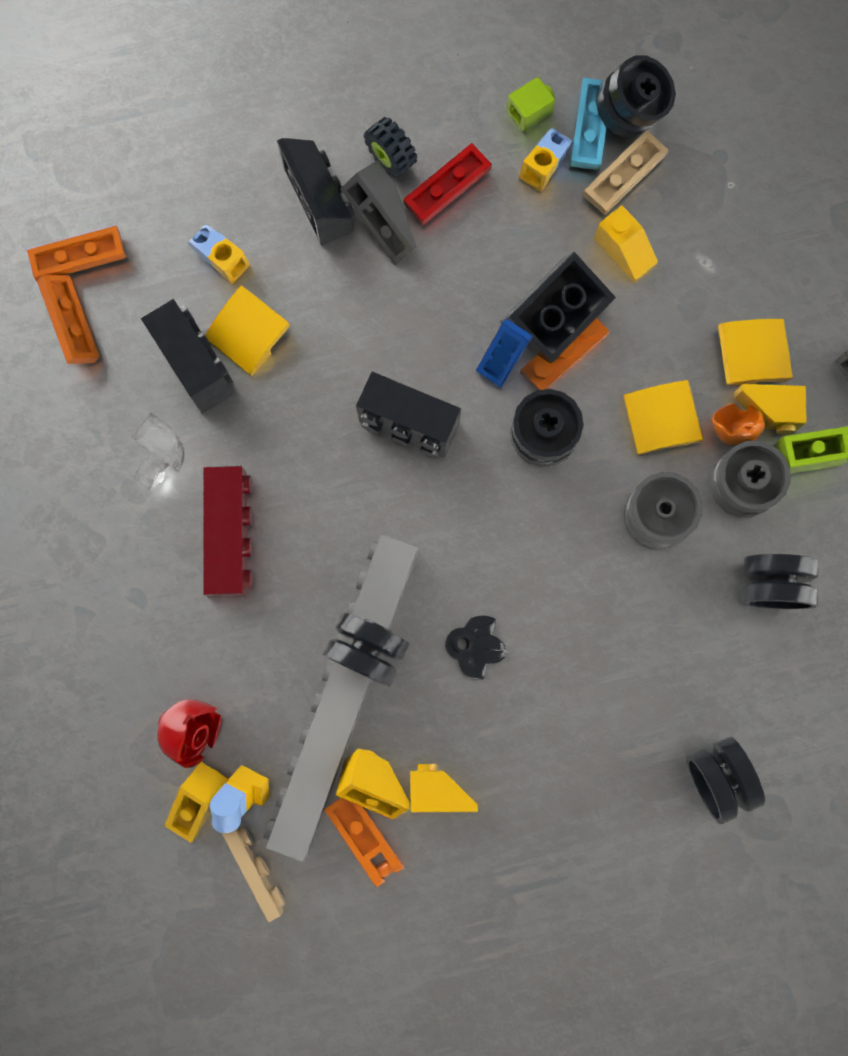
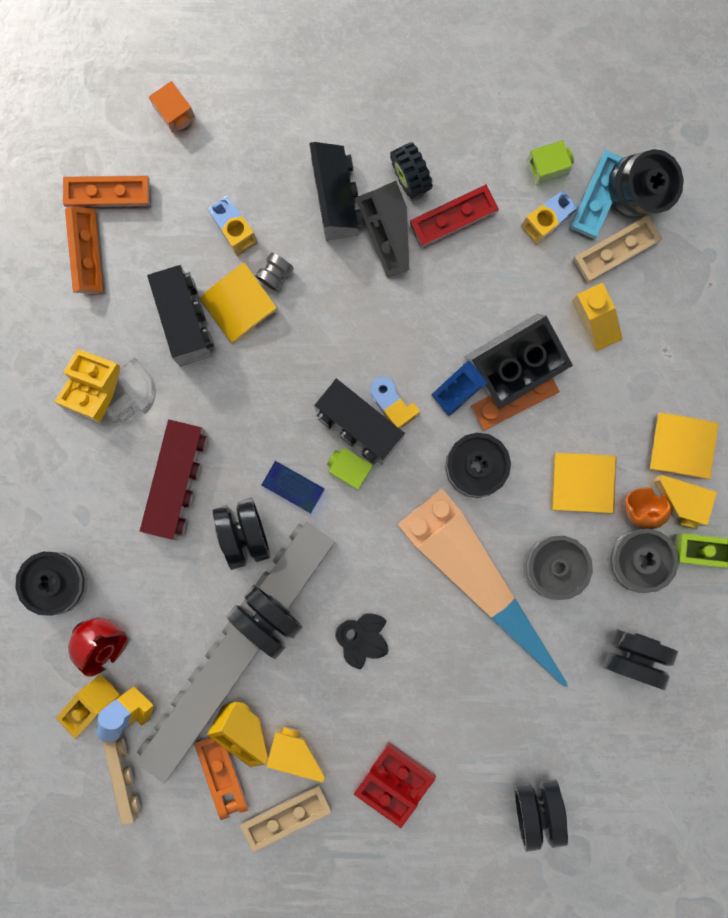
camera: 15 degrees right, 5 degrees up
none -> black wheel [15,551,88,616]
none -> yellow slope [55,349,120,423]
none -> orange brick [149,81,195,132]
none -> black wheel [212,497,271,570]
none -> tan plate [240,785,332,852]
none -> flat silver wheel [255,252,294,292]
none -> clear blue tile [261,461,325,514]
none -> lime brick [327,447,373,491]
none -> red slope [353,742,436,828]
none -> leg [371,377,420,429]
none -> light nougat plate [397,488,567,687]

